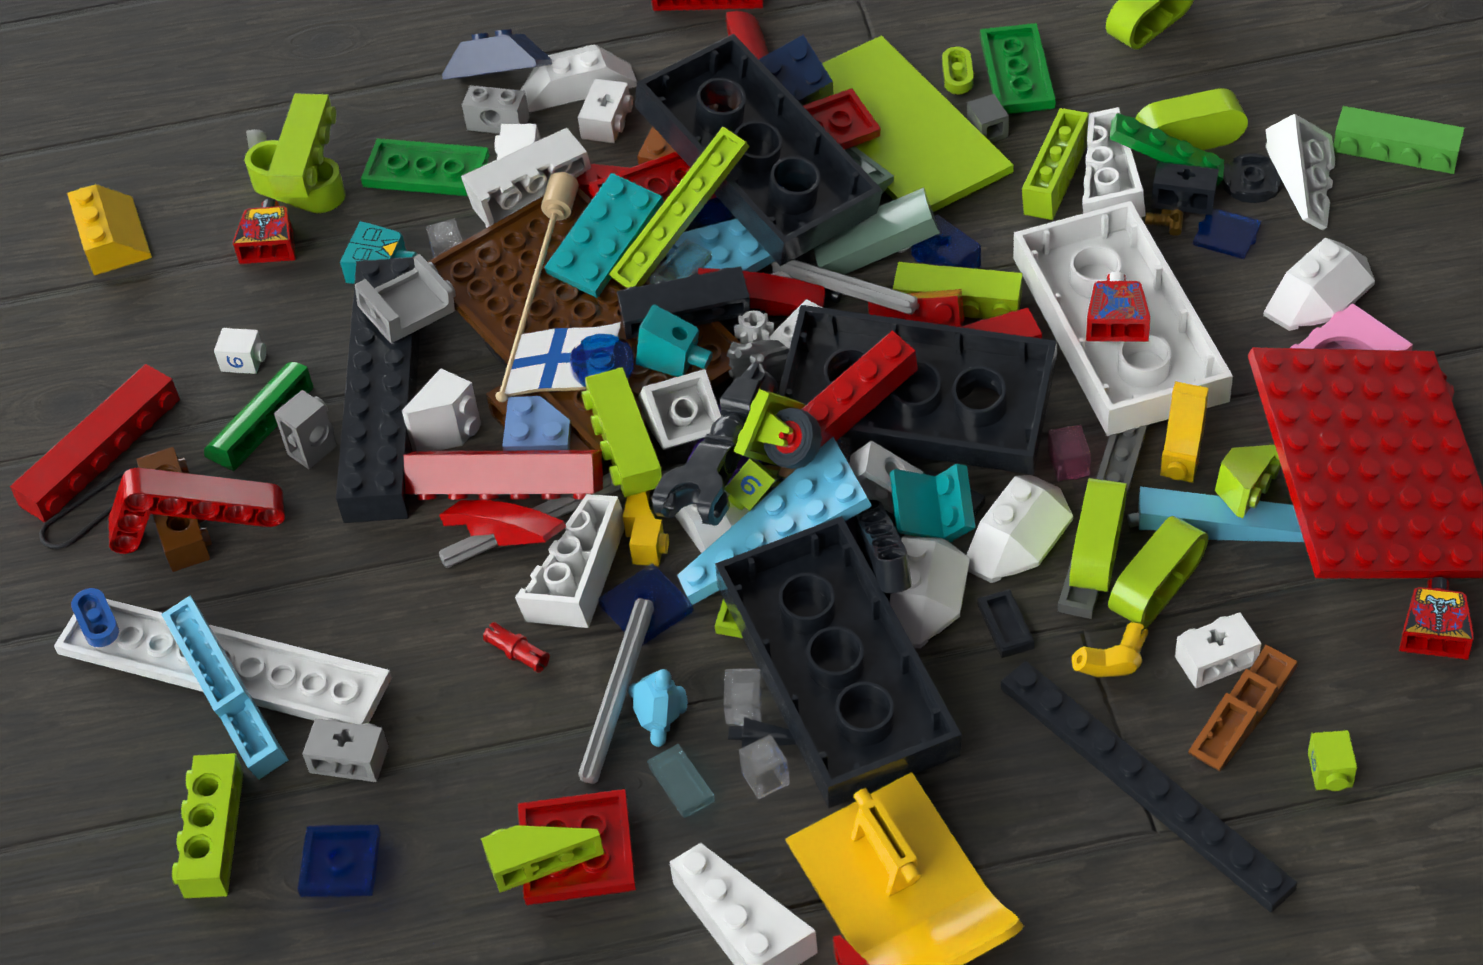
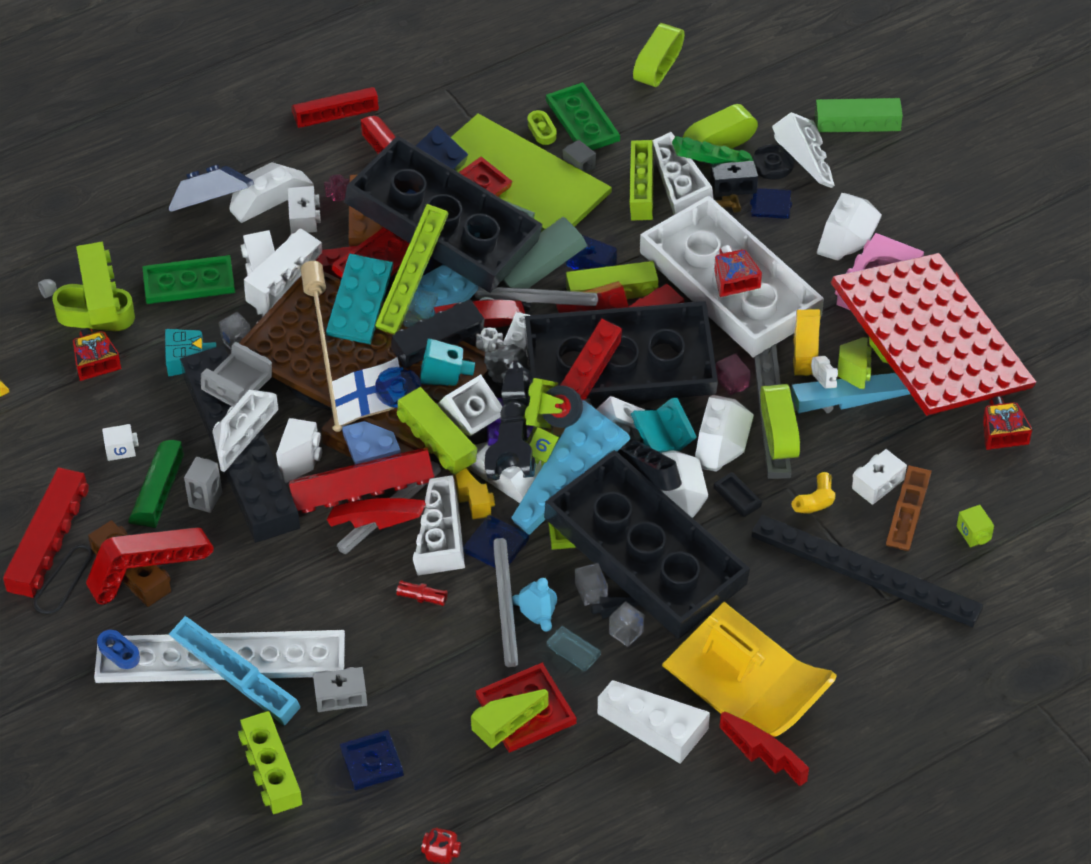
camera: 25 degrees left, 0 degrees up
light grey brick [462,85,530,134] -> none
lime plant [1108,516,1209,628] -> none
none -> white wedge [213,389,278,472]
none -> white piece [811,356,838,389]

